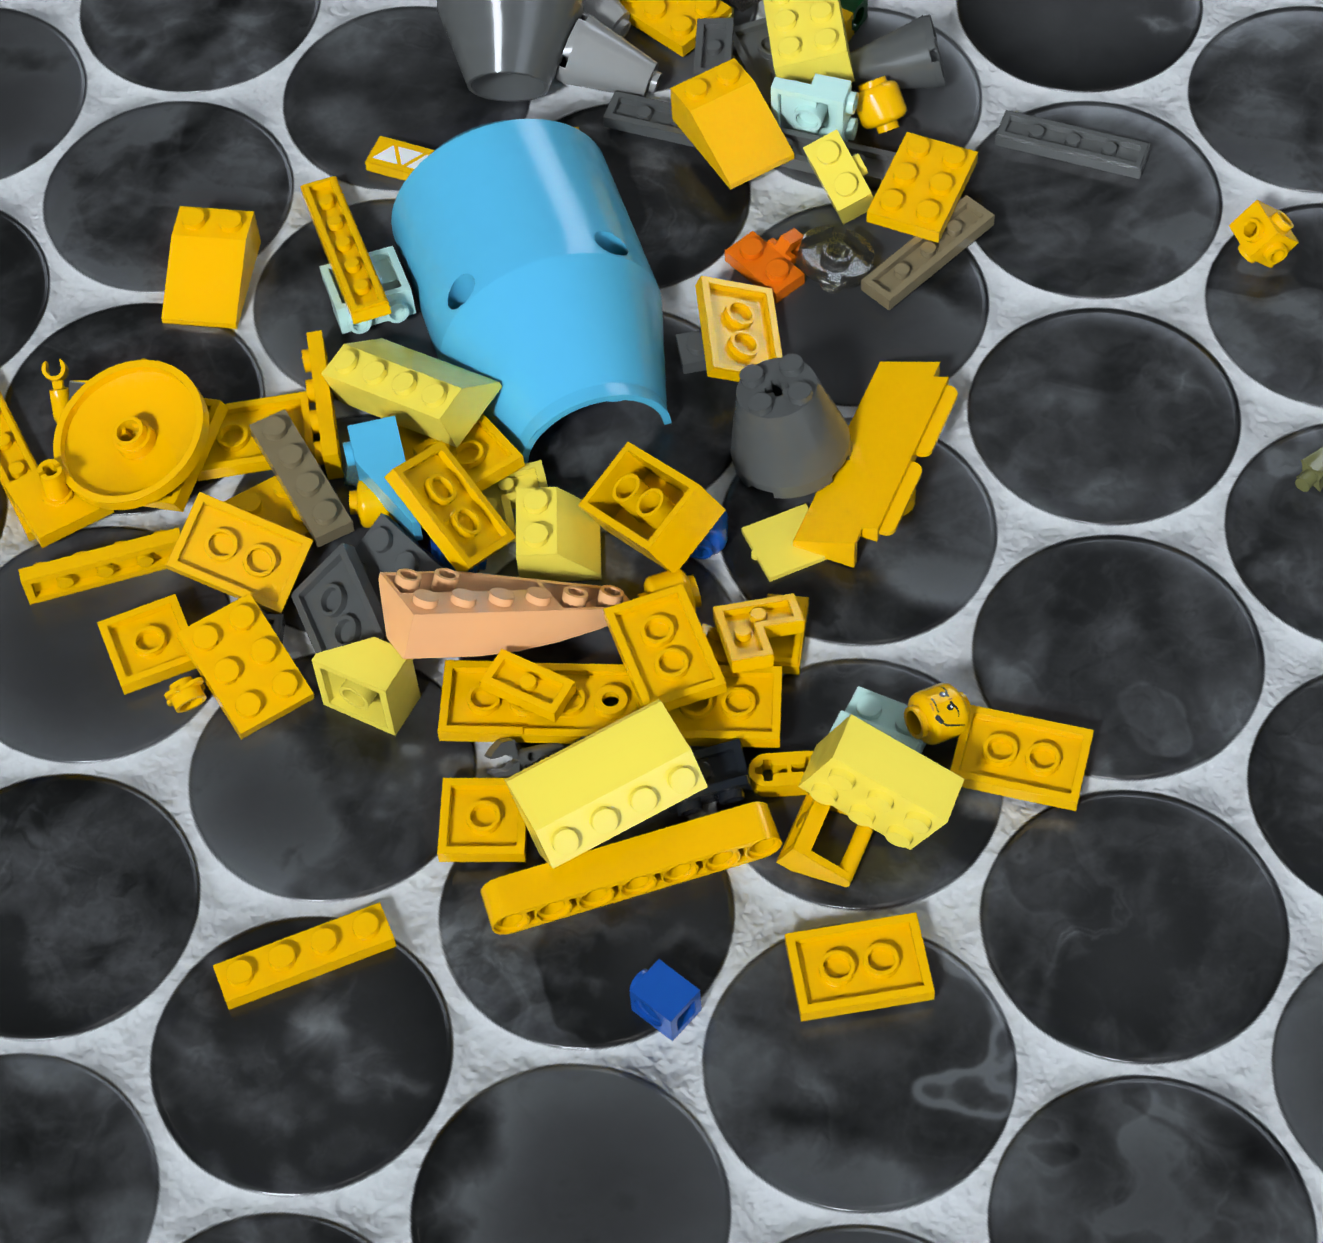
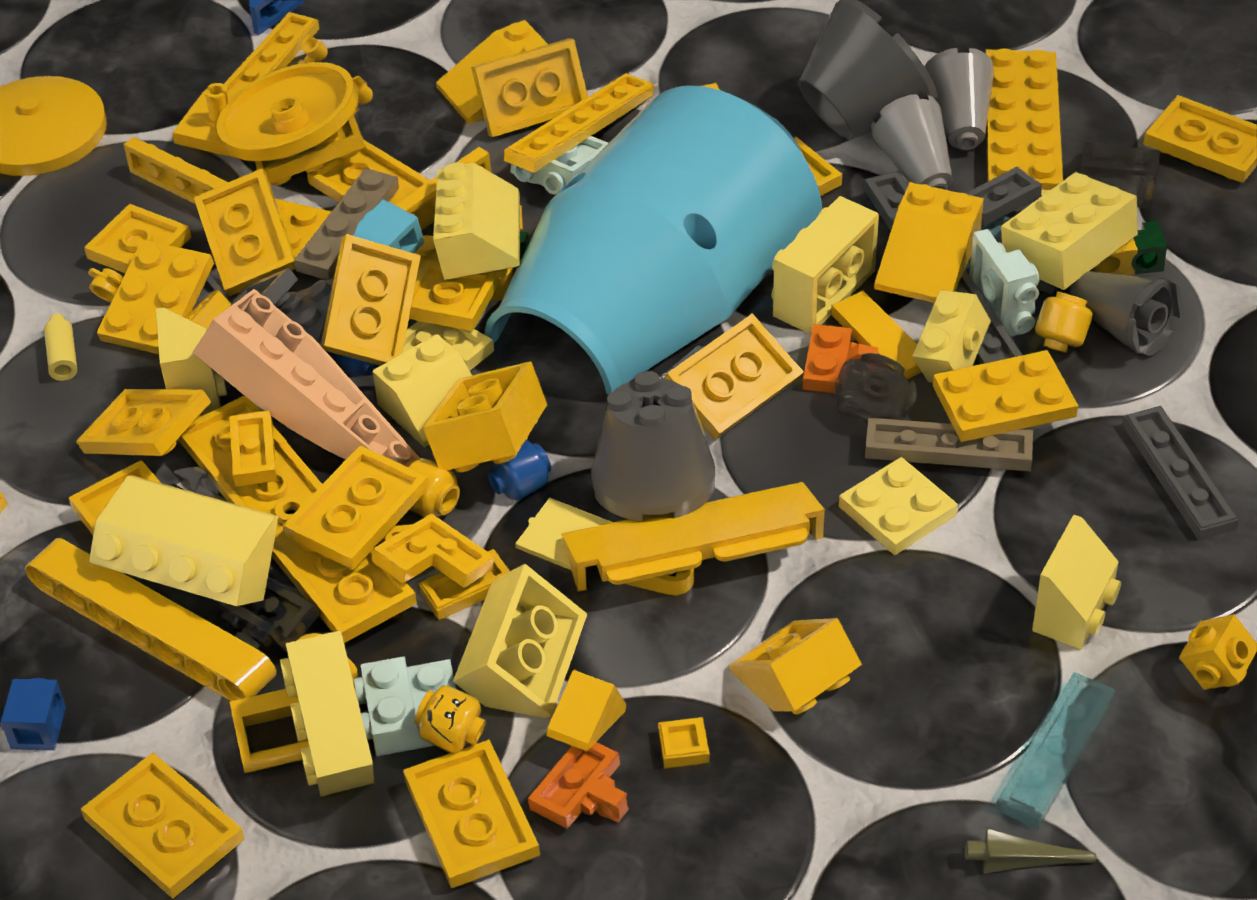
camera: 50 degrees right, 10 degrees down
none -> light yellow cylinder [44,313,77,381]
none -> yellow plate [76,389,211,456]
none -> yellow beam [186,289,231,330]
none -> light yellow slope [453,564,587,718]
none -> yellow plate [471,38,588,137]
none -> orange hinge [528,742,629,829]
none -> yellow slope [546,670,626,751]
none -> yellow tile [658,717,710,769]
none -> yellow slope [728,618,862,714]
none -> light yellow brick [771,196,879,335]
none -> yellow tile [831,291,922,383]
none -> light yellow plate [839,457,958,556]
none -> clear light blue tile [995,672,1116,829]
none -> light yellow slope [1032,515,1121,650]

